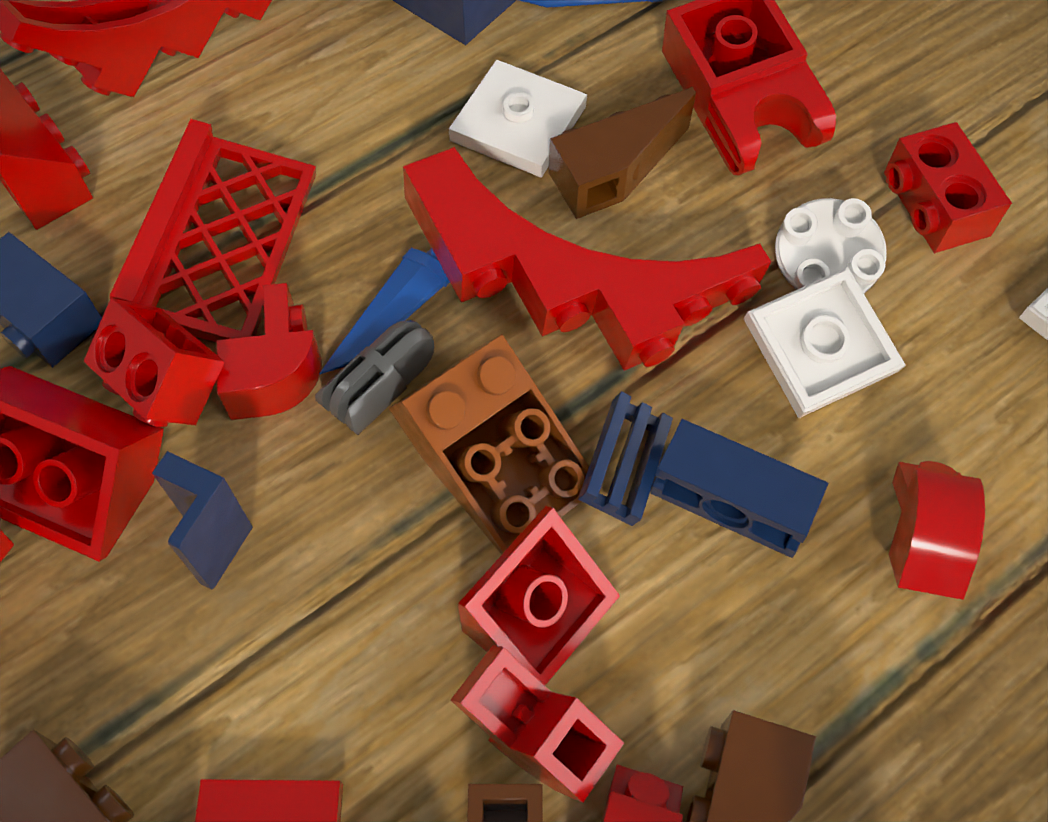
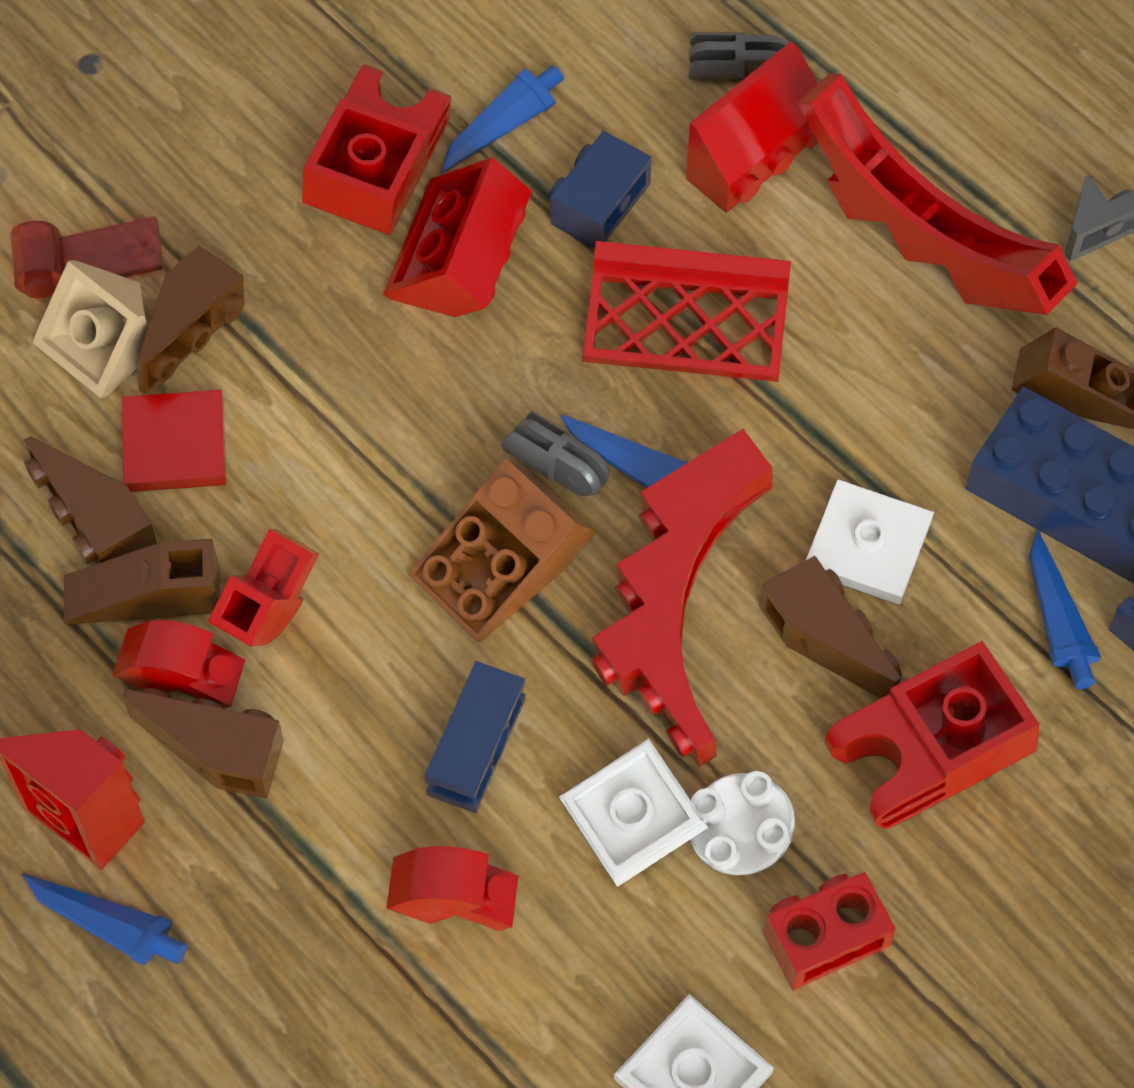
camera: 85 degrees right, 0 degrees up
red brick [84,298,225,427] -> none
dark blue panel [152,451,253,589] -> none
red brick [217,283,322,420] -> none
red slope [458,506,620,686] -> none
dark blue tile [578,391,673,526] -> none

